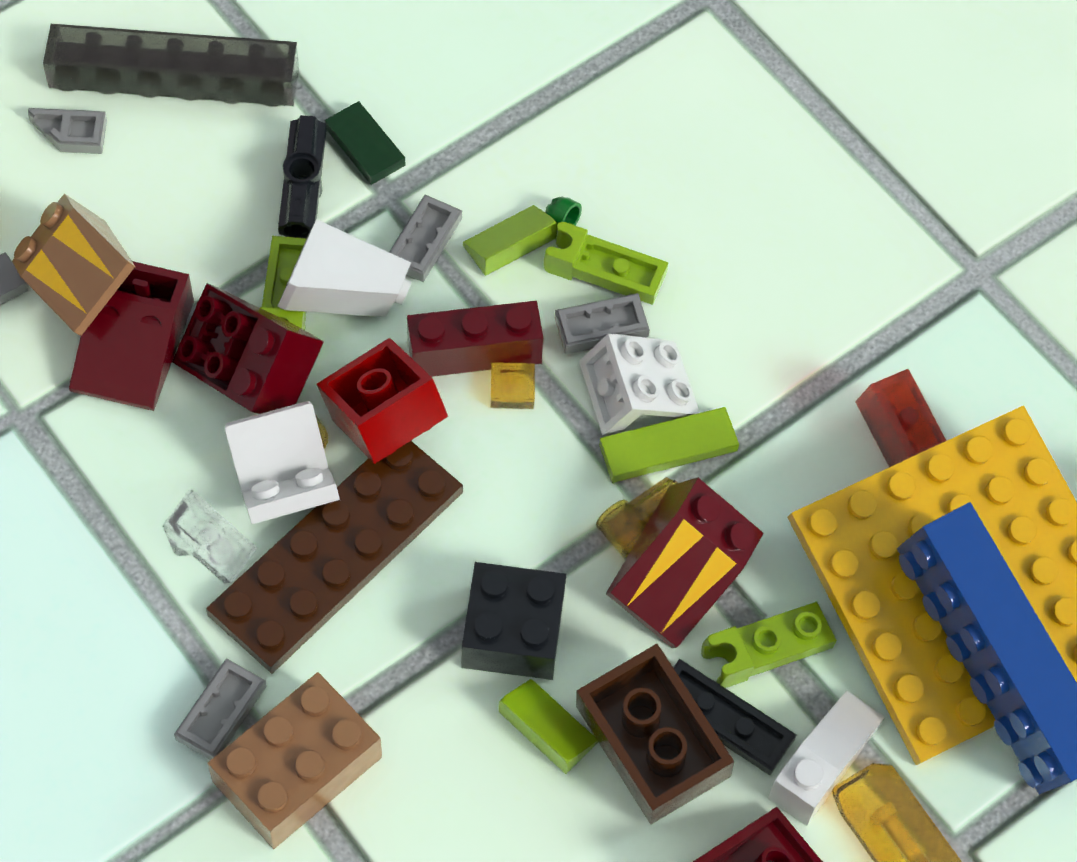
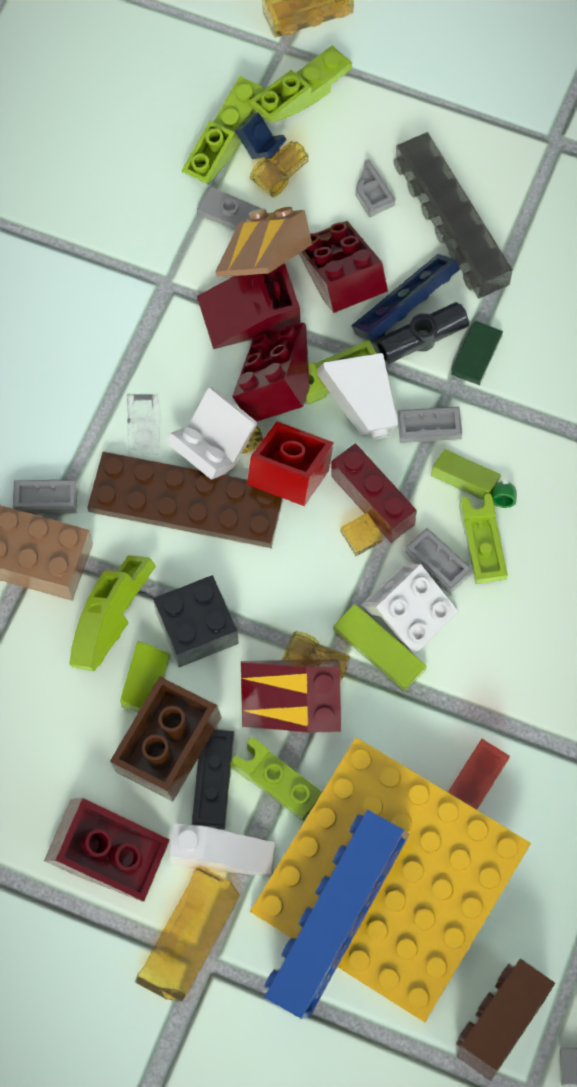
camera: 65 degrees right, 5 degrees up
none -> lime slope [69,555,156,672]
none -> dark red slope [299,221,388,313]
none -> dark blue plate [351,254,460,342]

